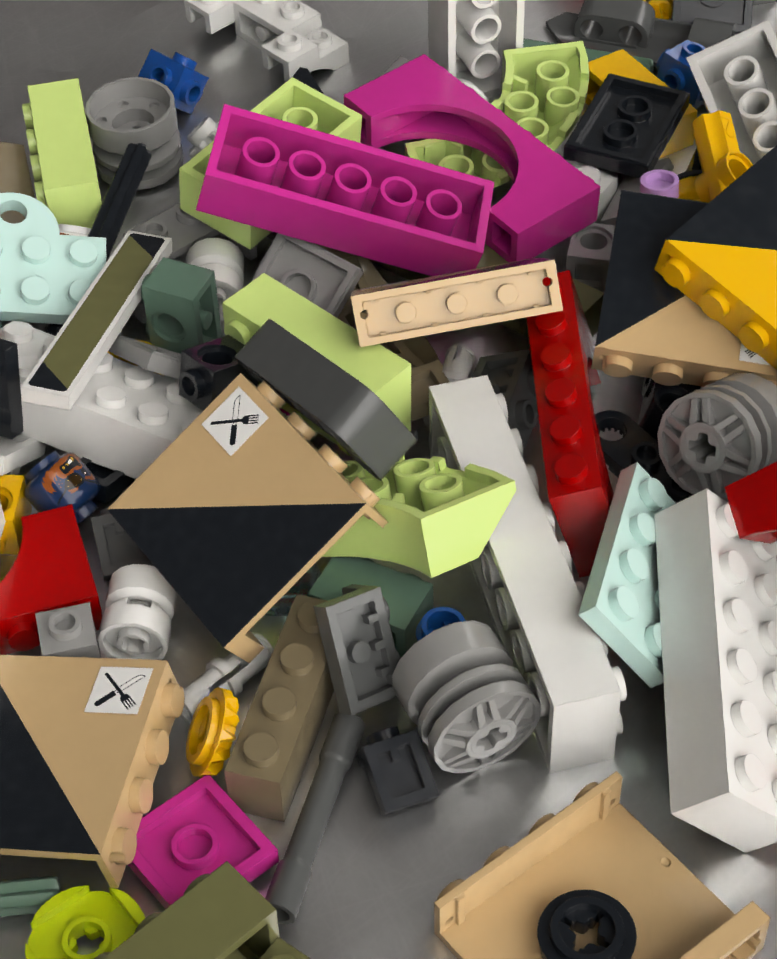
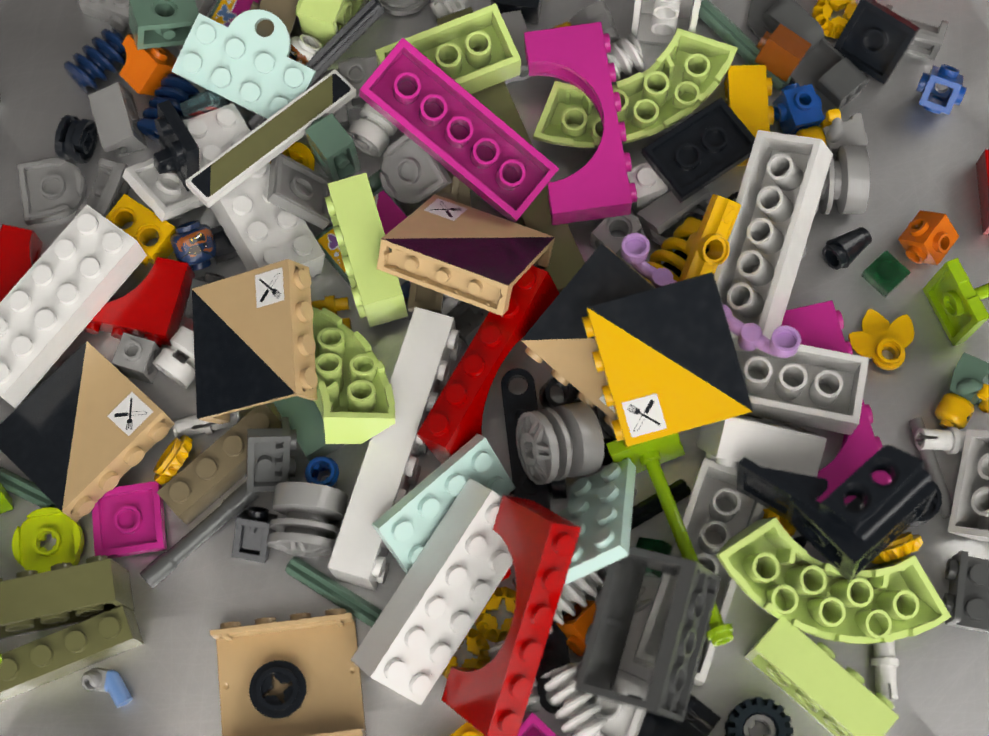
camera: 35 degrees right, 25 degrees up
black brick [179,335,259,411] -> none
dark grey beam [234,319,417,481] -> none
none -> sand green axle [285,557,382,627]
none -> dark orange brick [754,24,812,82]

